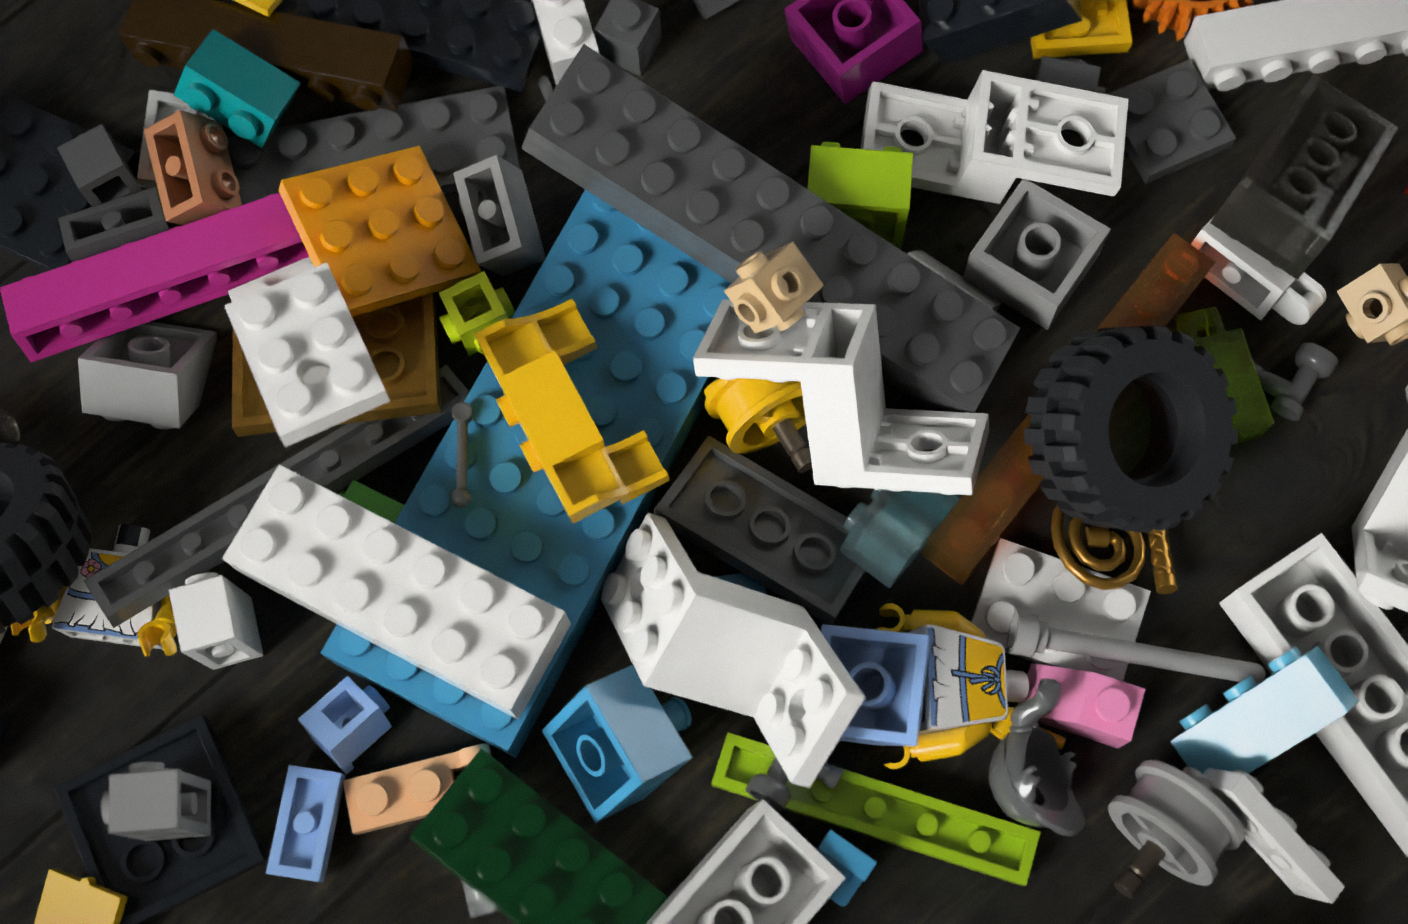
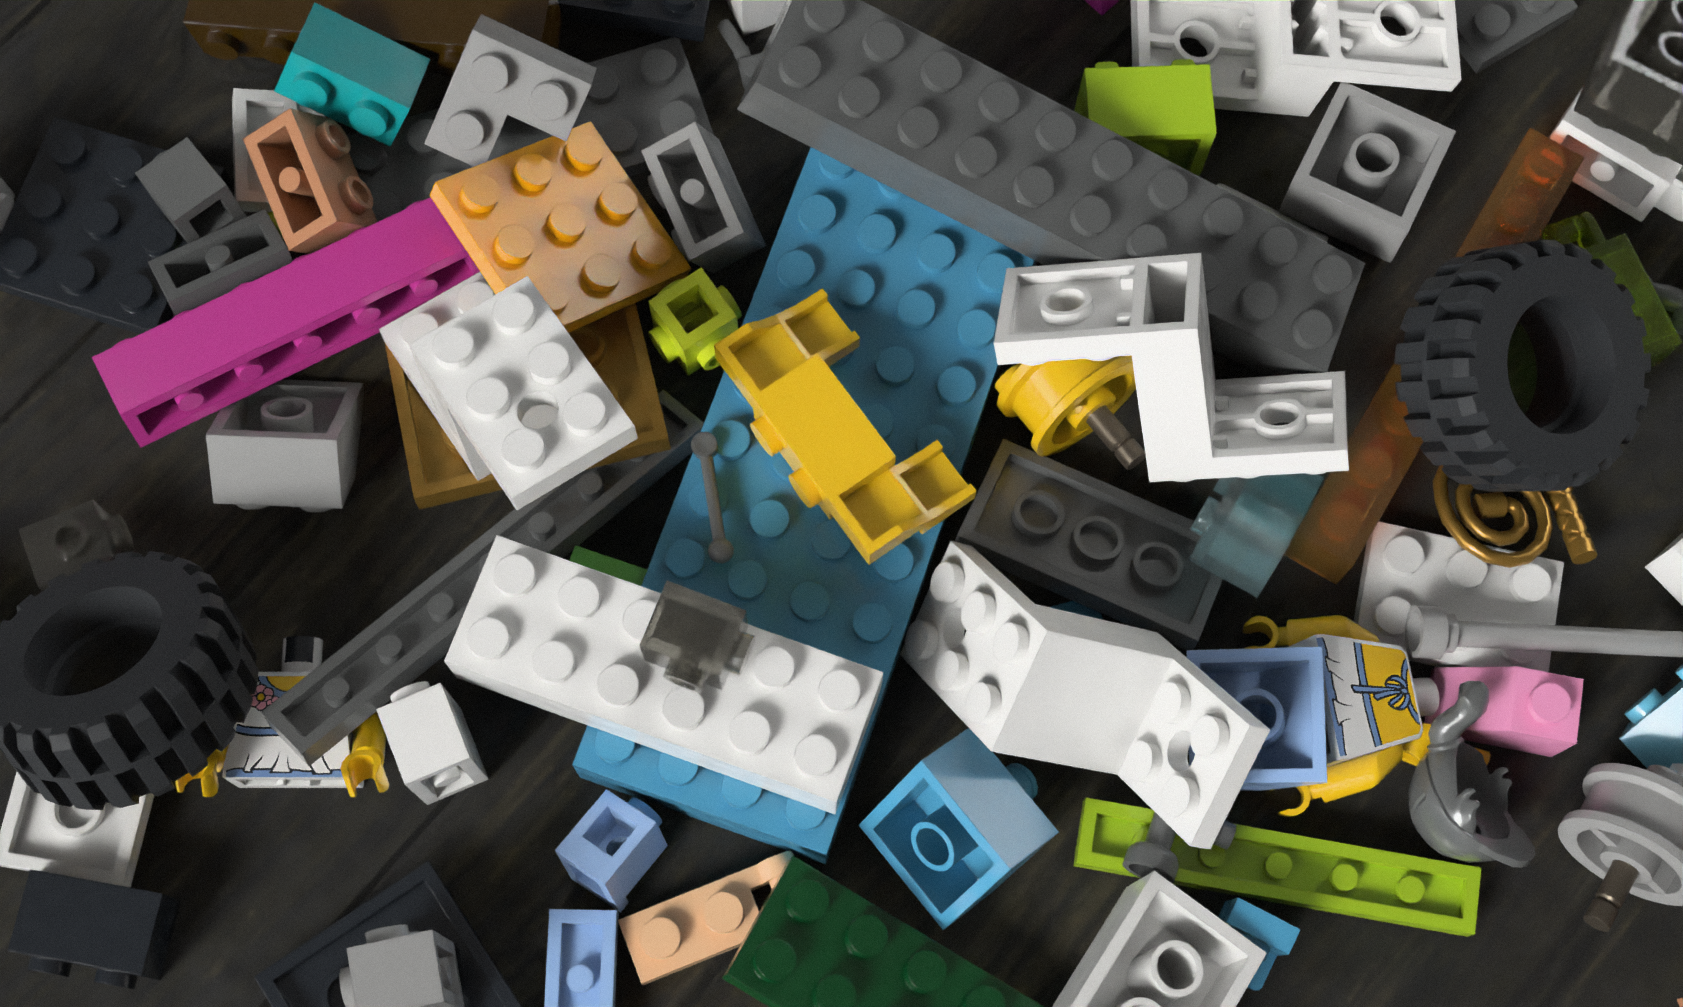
camera: 15 degrees left, 0 degrees up
tan brick [724,242,824,334] -> none
none -> light grey brick [424,14,597,166]
none -> clear smoke brick [639,580,755,692]

